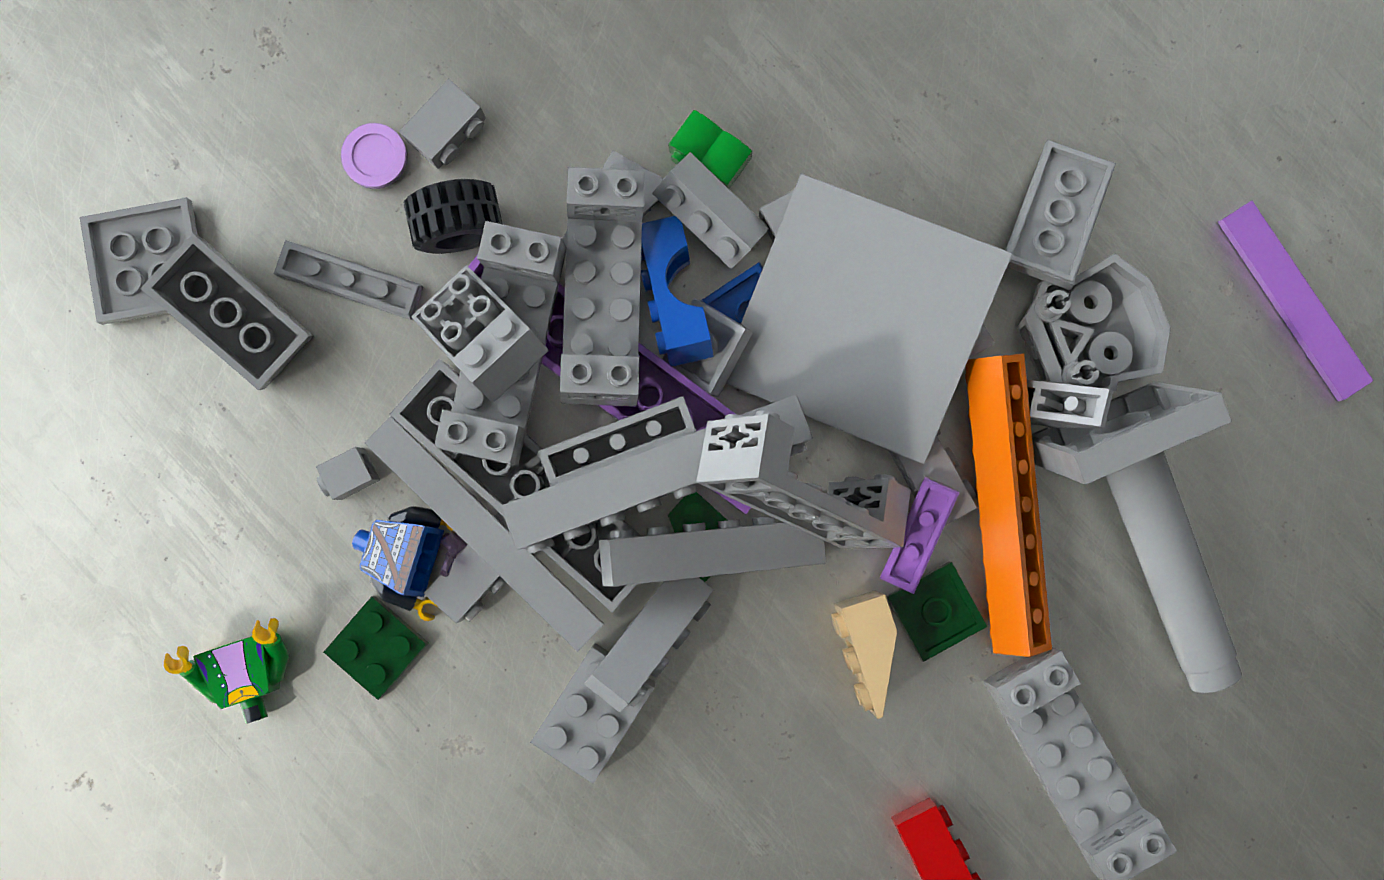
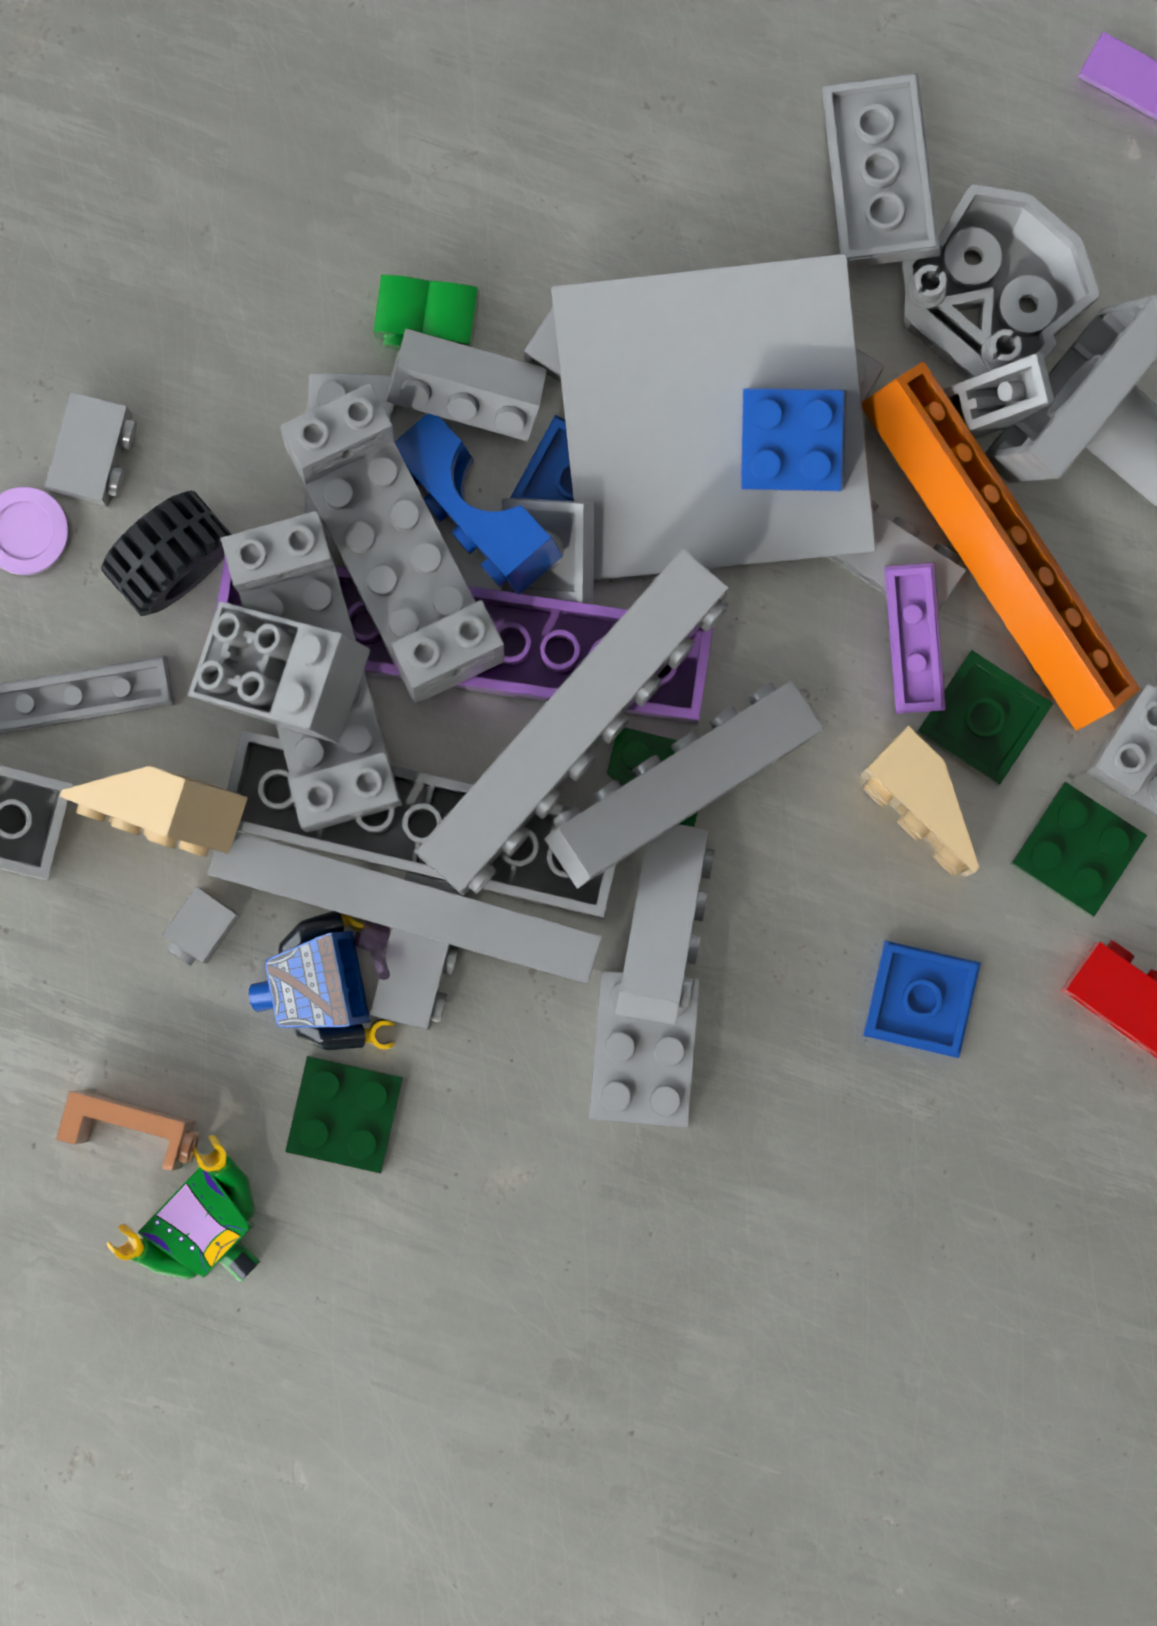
camera: 25 degrees left, 0 degrees up
light grey brick [538,397,696,486] -> none
light grey plate [697,410,911,549] -> none
none -> nougat panel [56,1090,200,1171]
none -> tan slope [60,766,248,857]
none -> blue brick [741,388,847,491]
none -> blue tile [862,940,981,1058]
none -> dark green plate [1010,782,1147,917]

